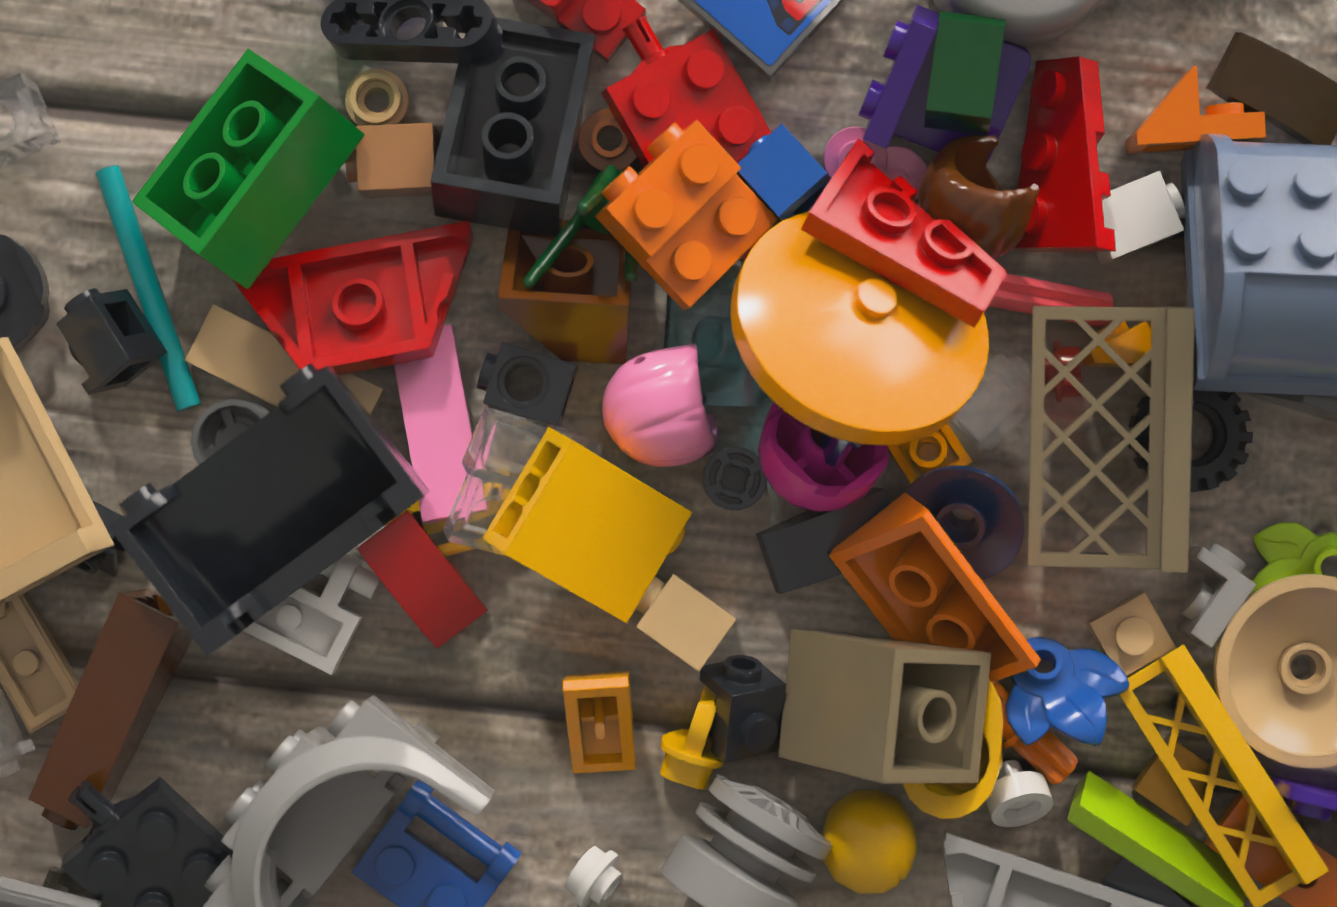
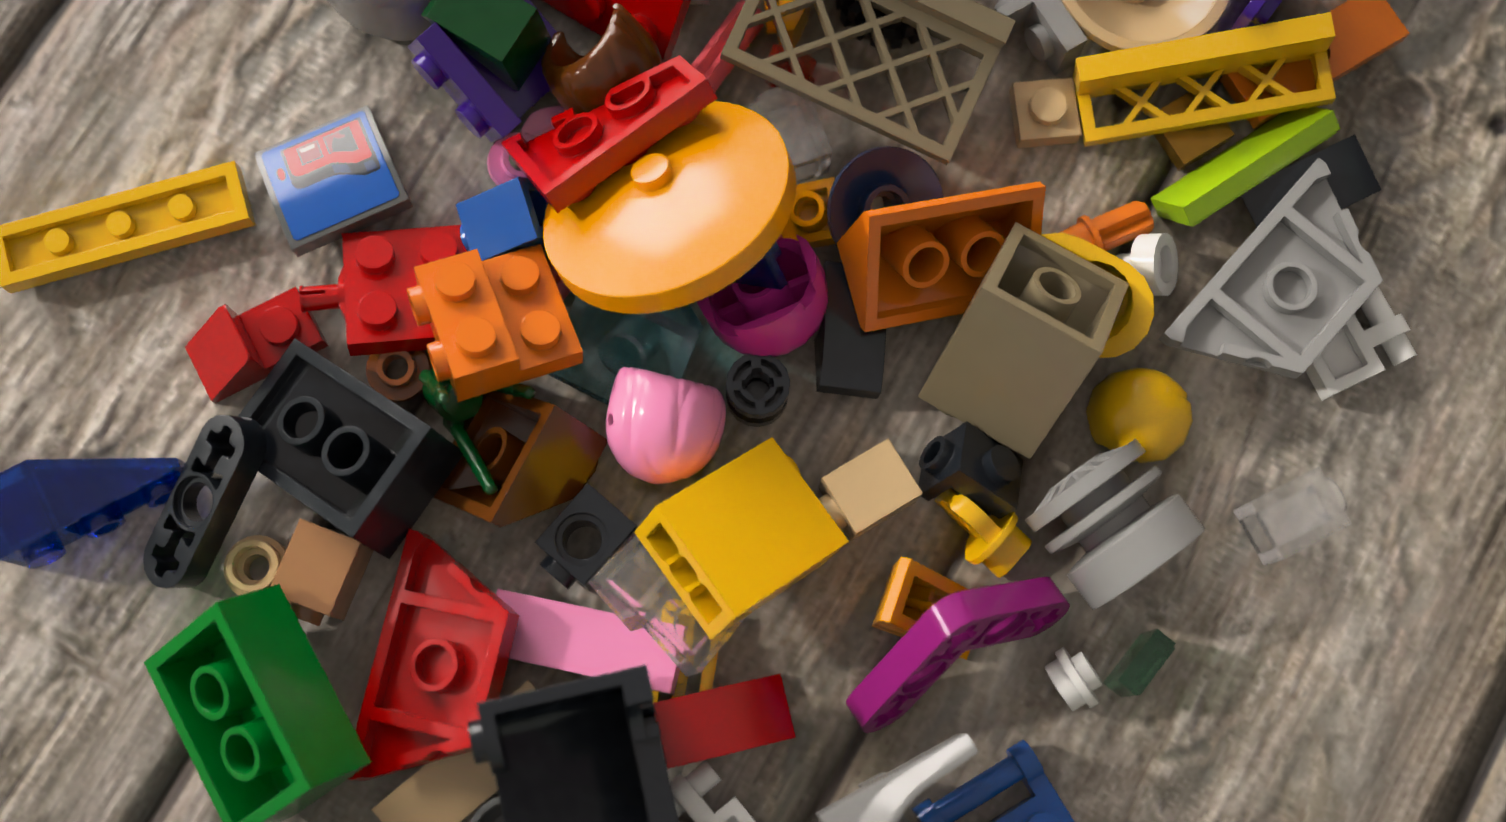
camera: 75 degrees left, 10 degrees down
blue plate [1006,637,1129,746] -> none
none -> magenta beam [846,577,1070,733]

